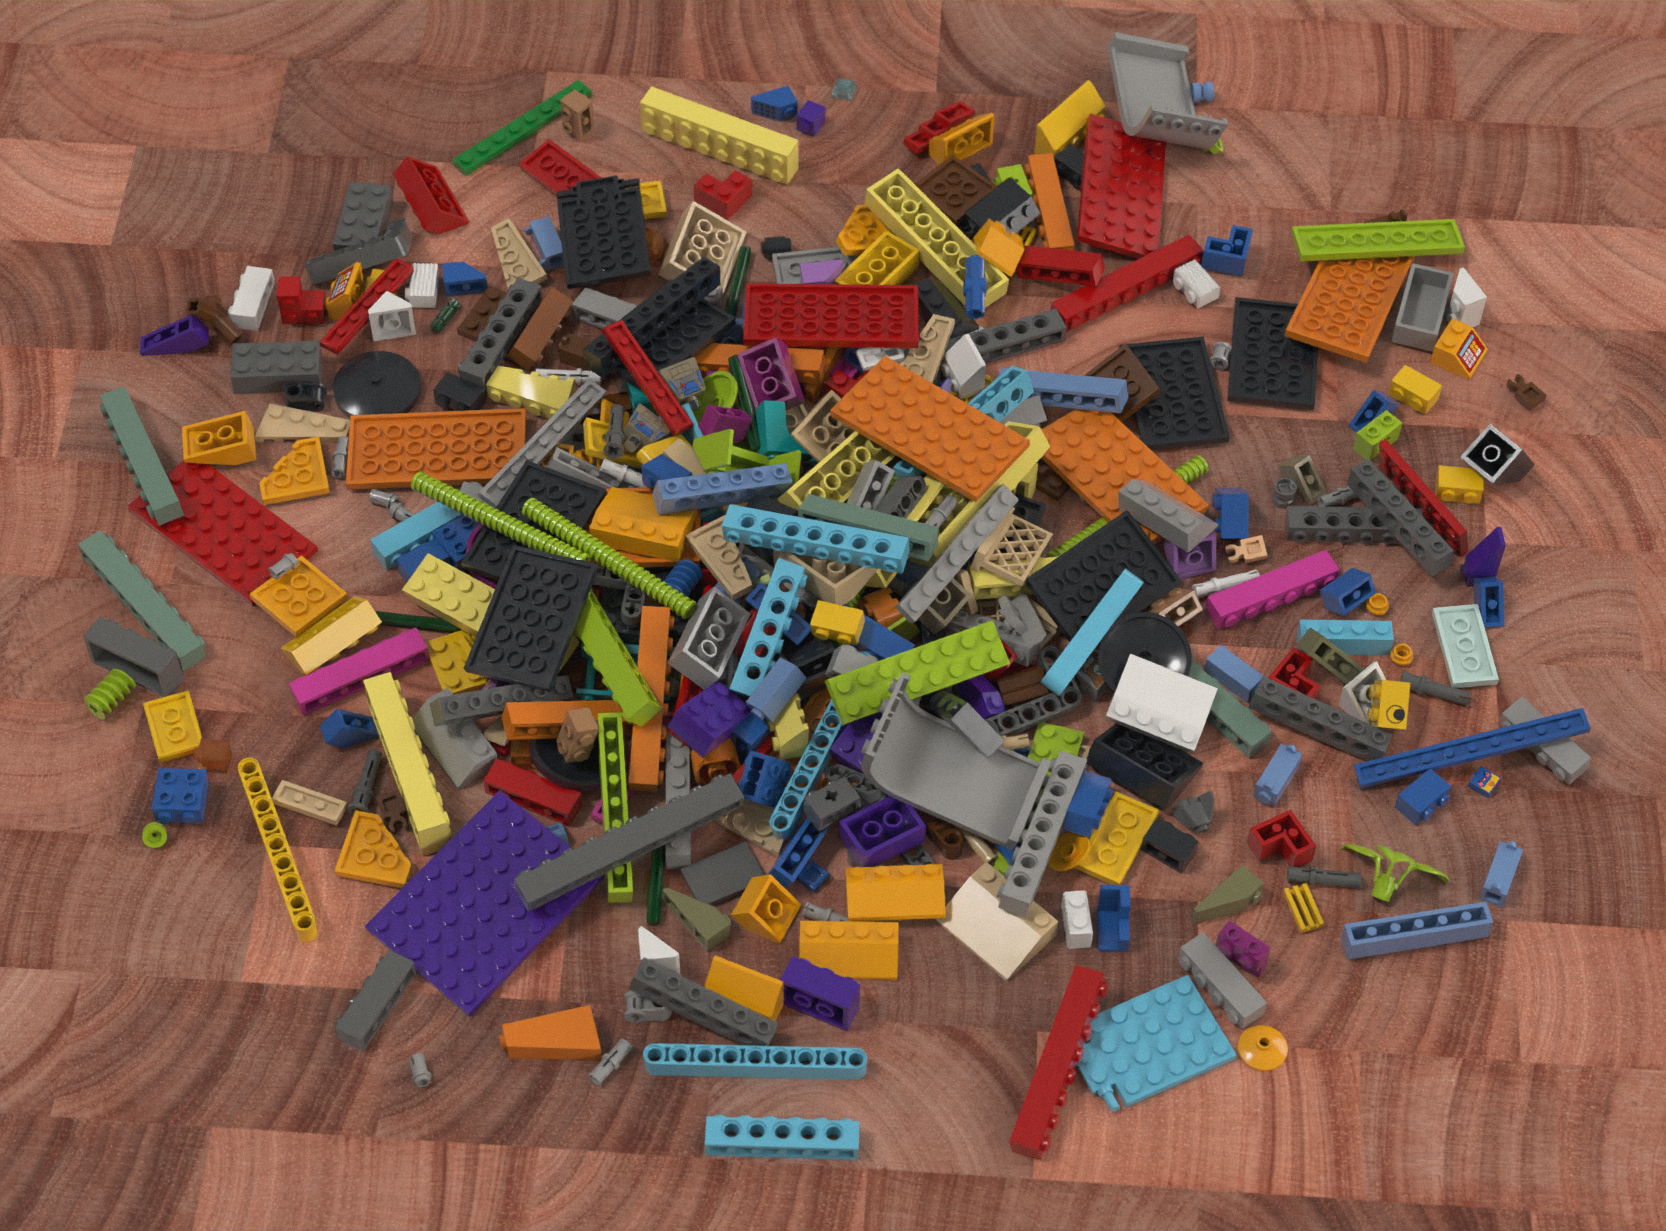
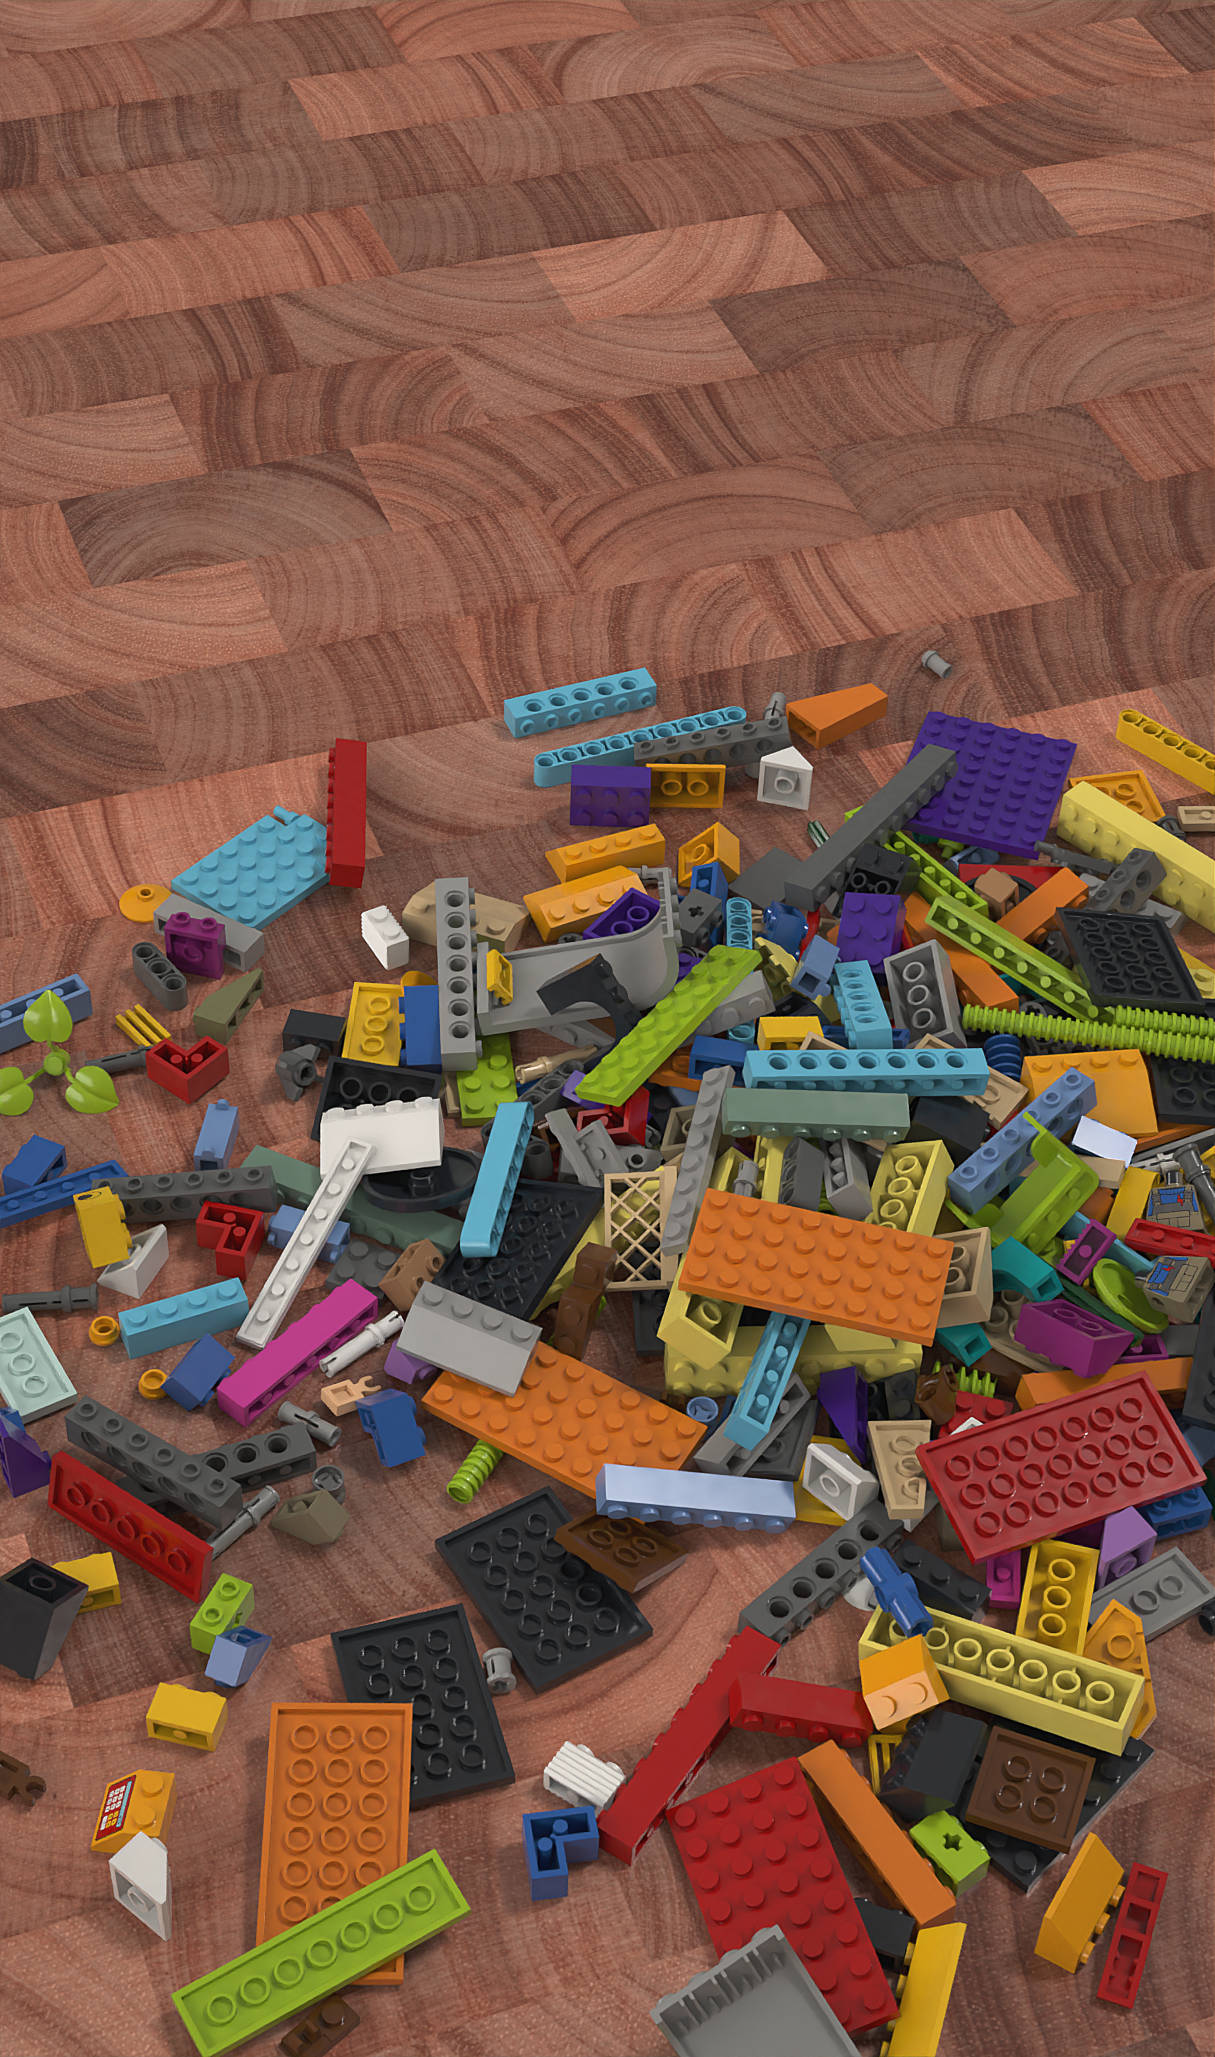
camera: 155 degrees right, 10 degrees down
dark grey brick [335,950,417,1052] -> none
olive slope [662,887,731,952] -> none
blue panel [1097,885,1131,952] -> none
olive slope [1296,627,1365,685] -> none
light grey piece [1391,263,1454,352] -> none
none -> dark grey beam [132,942,188,1011]
none -> white tile [236,1135,377,1351]
none -> light grey pin [277,1401,341,1447]
none -> dark grey plate [325,1238,402,1307]
none -> yellow tile [487,949,513,1006]
none -> reddish brown arch [552,1242,618,1362]
none -> black slope [831,842,922,919]
none -> dark grey plate [1034,840,1120,877]

